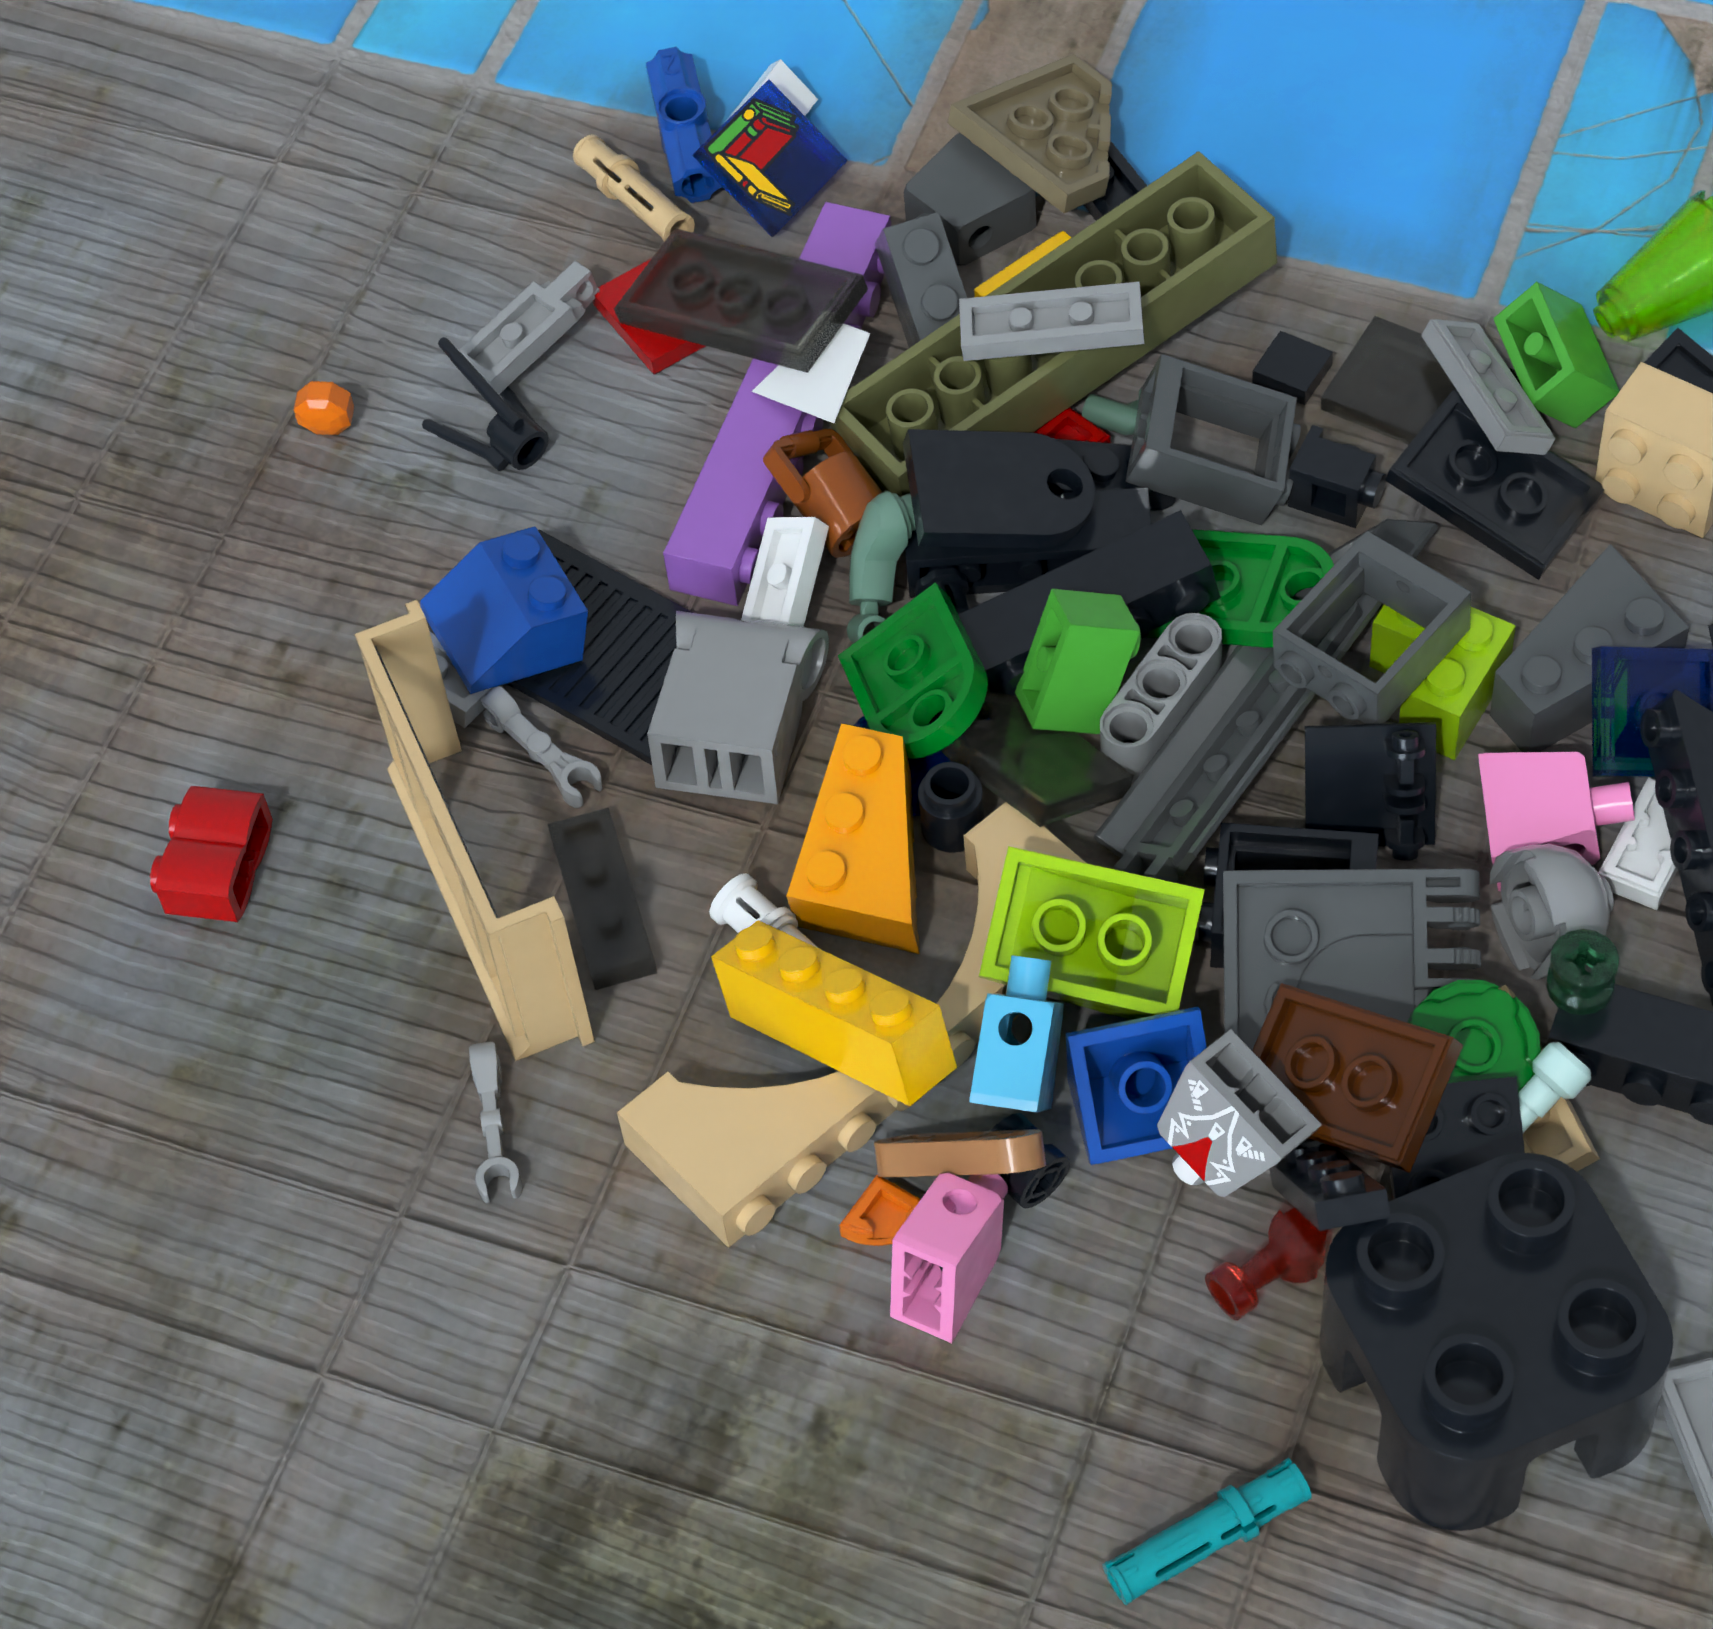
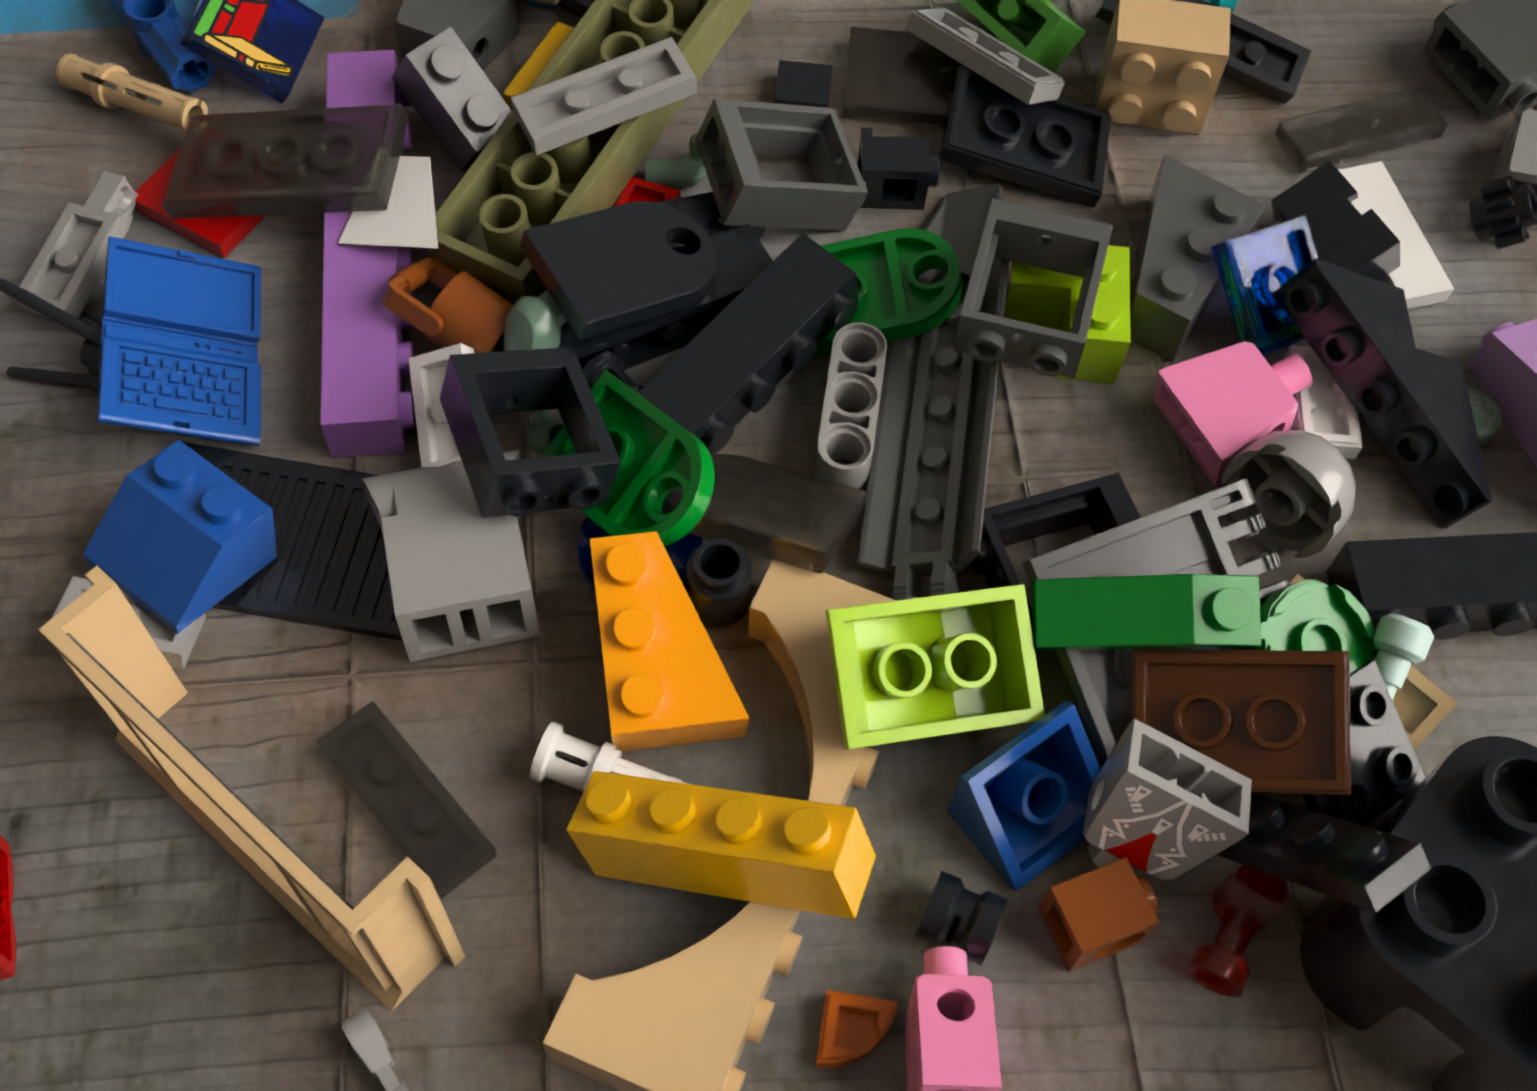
camera: 35 degrees left, 5 degrees up
light grey piece [481,686,603,808] -> none
medium nougat beam [874,1129,1046,1177] -> none
medium azure torso [969,955,1064,1113] -> none
bright green brick [1015,589,1141,734] -> none
black hinge [1305,722,1436,861] -> none
clear green wheel [1546,929,1620,1015] -> none
none -> blue piece [96,236,261,446]
none -> black window [440,347,621,518]
none -> green slope [1031,574,1262,651]
none -> dark orange brick [1038,857,1160,972]

